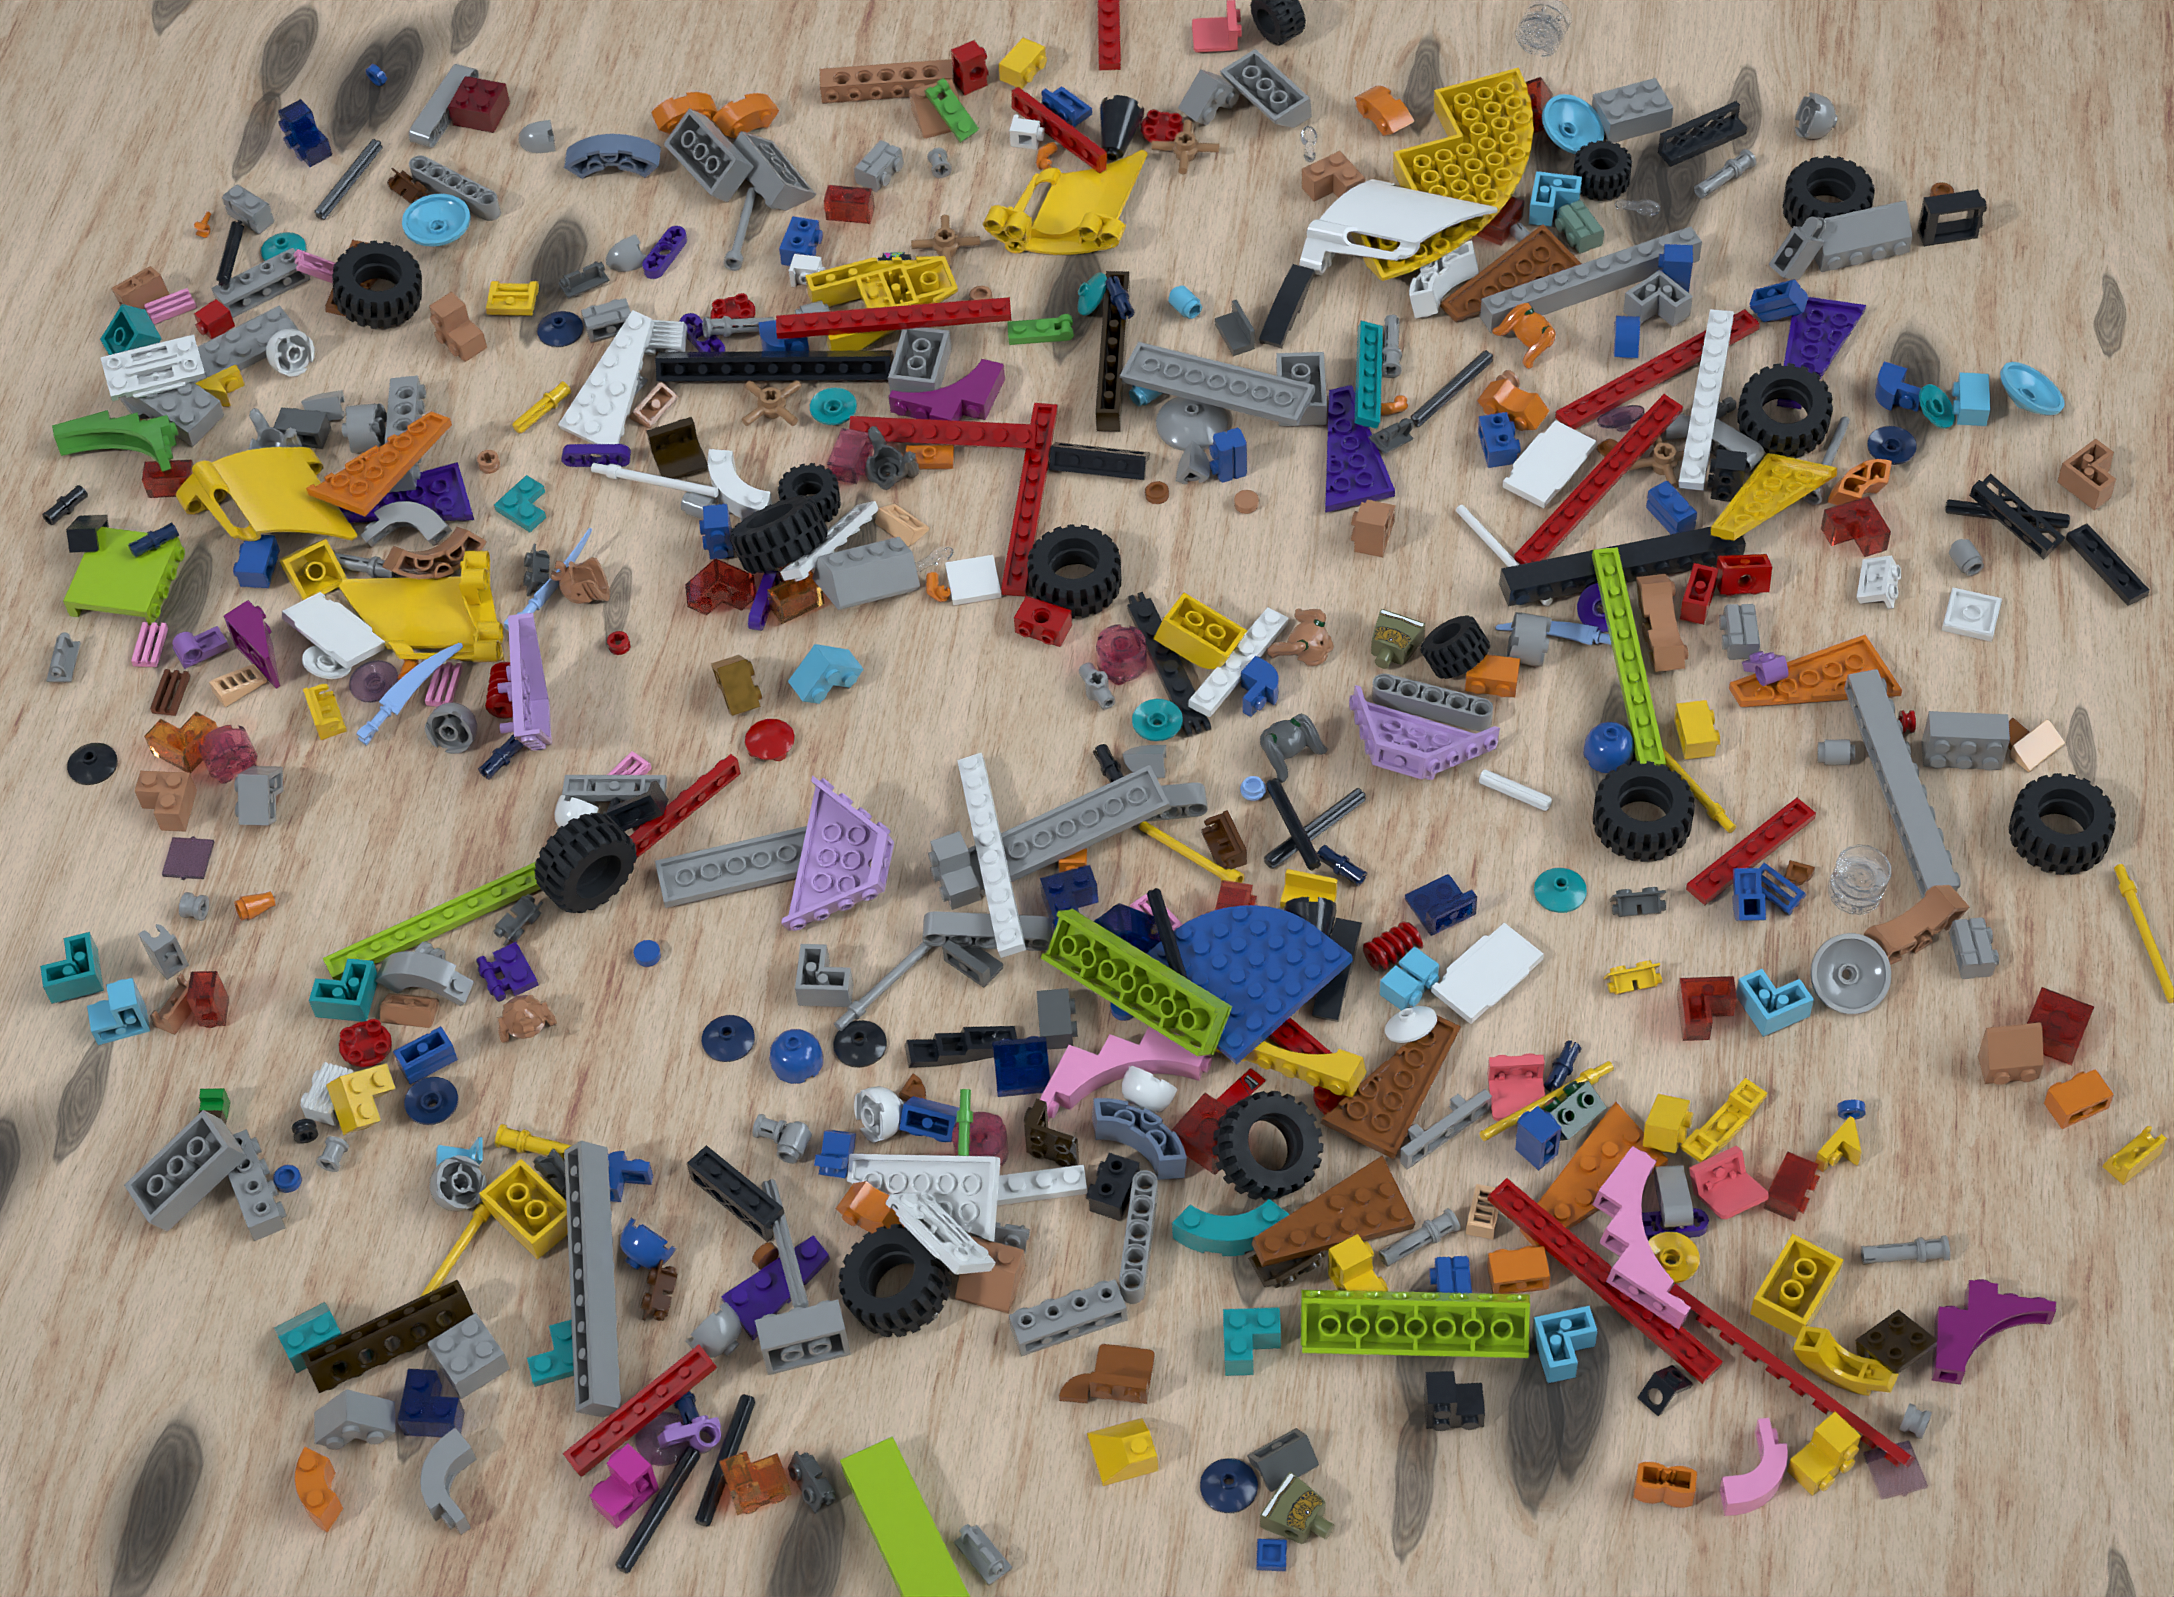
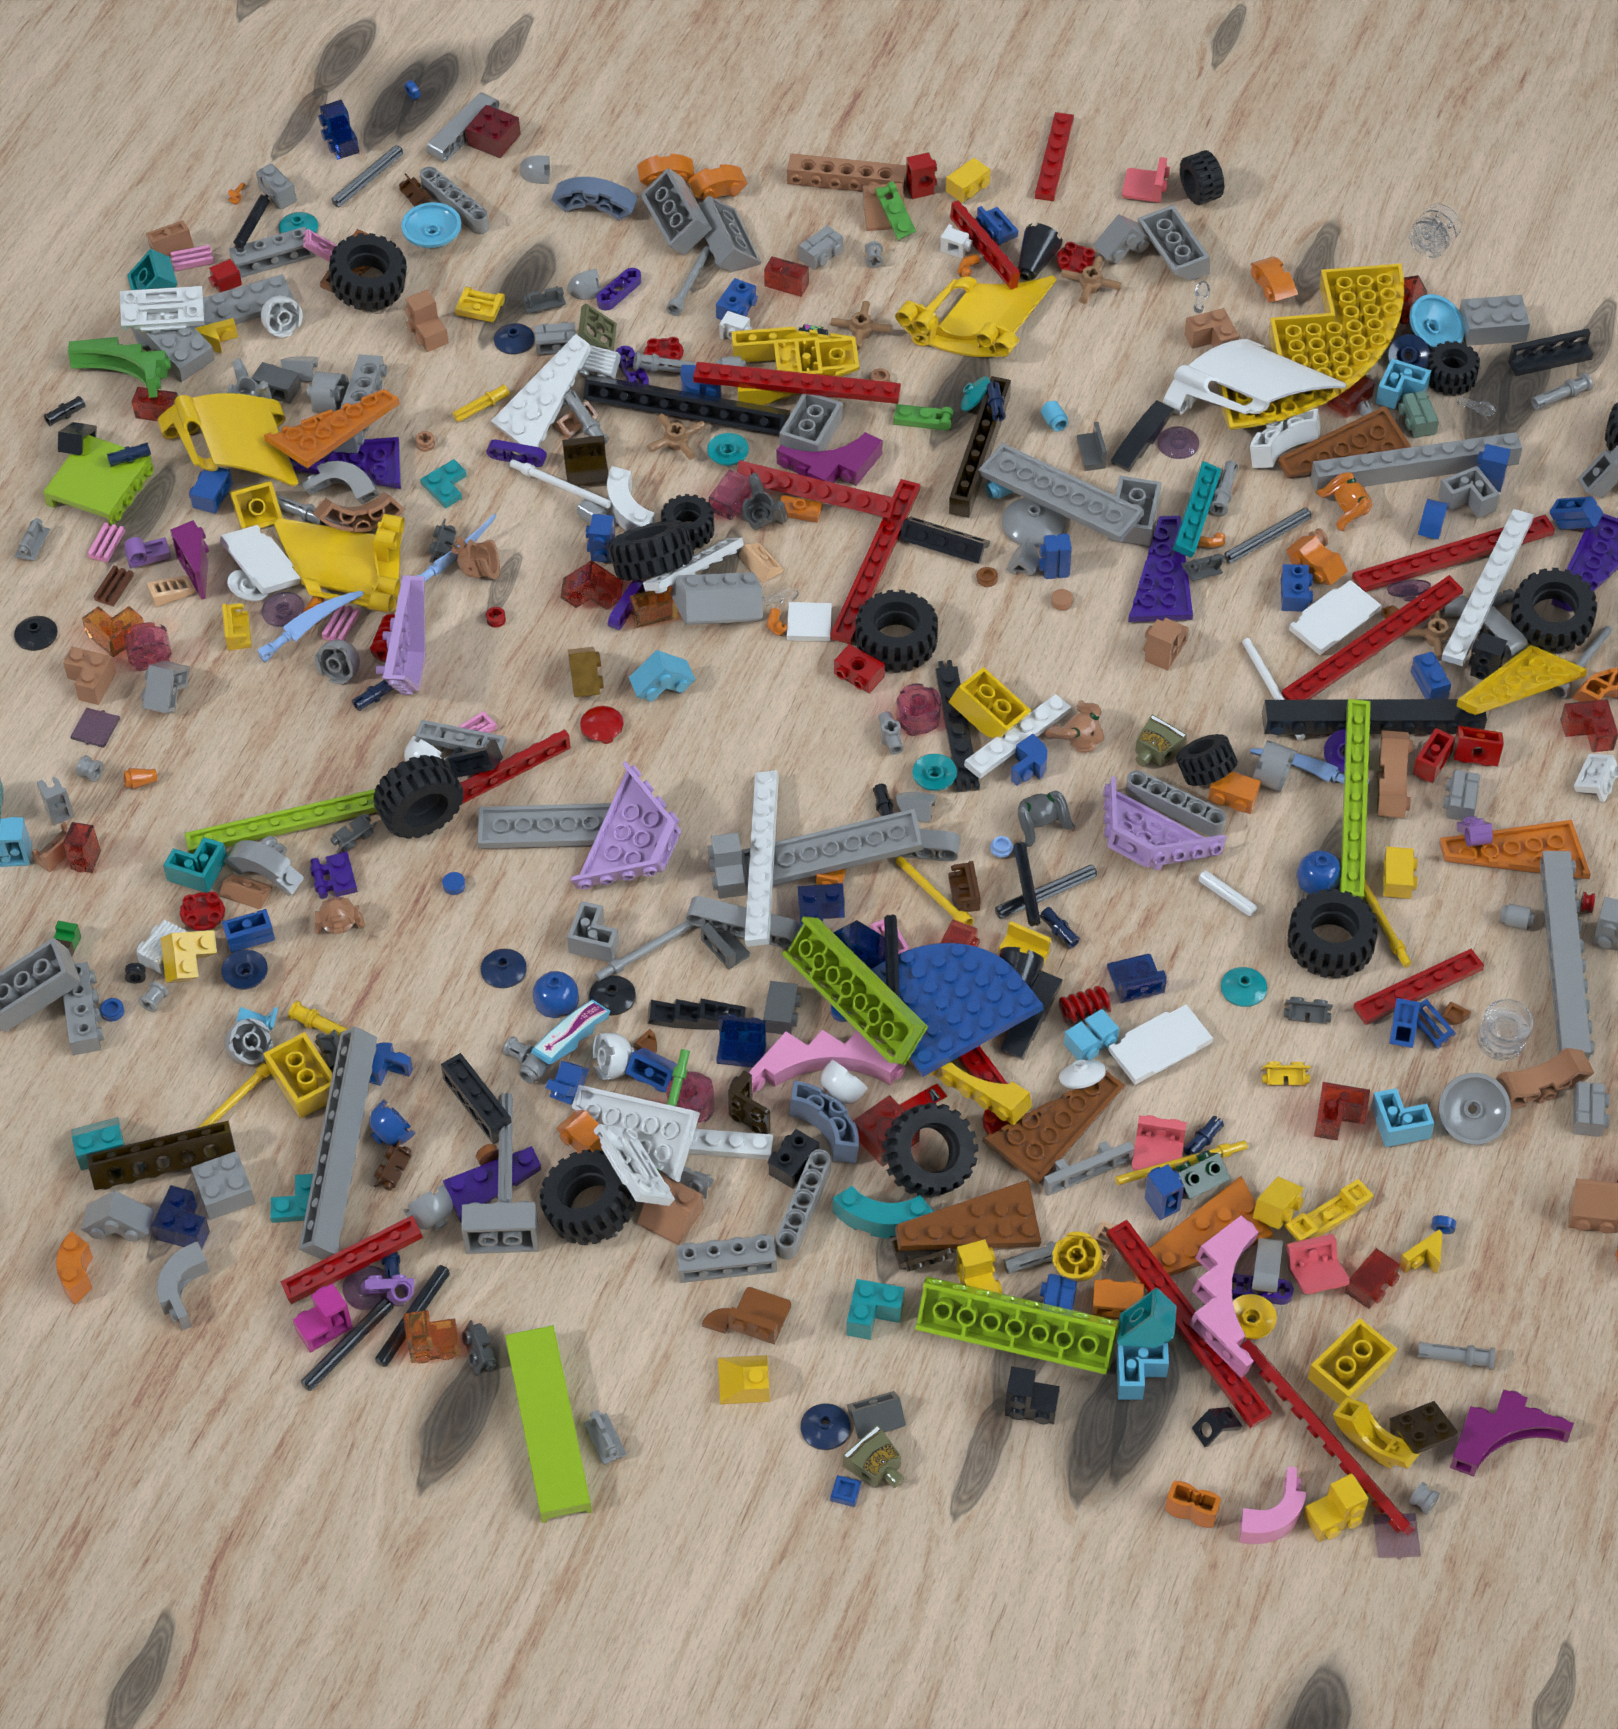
camera: 10 degrees right, 0 degrees up
none -> slope [531,1000,610,1065]
none -> light grey pin [564,391,609,444]
none -> olive piece [578,303,617,351]
none -> yellow cylinder [1052,1231,1103,1282]
none -> teal slope [1117,1287,1177,1348]
none -> clear purple dish [1158,426,1199,459]
none -> dark blue dish [1388,334,1430,368]

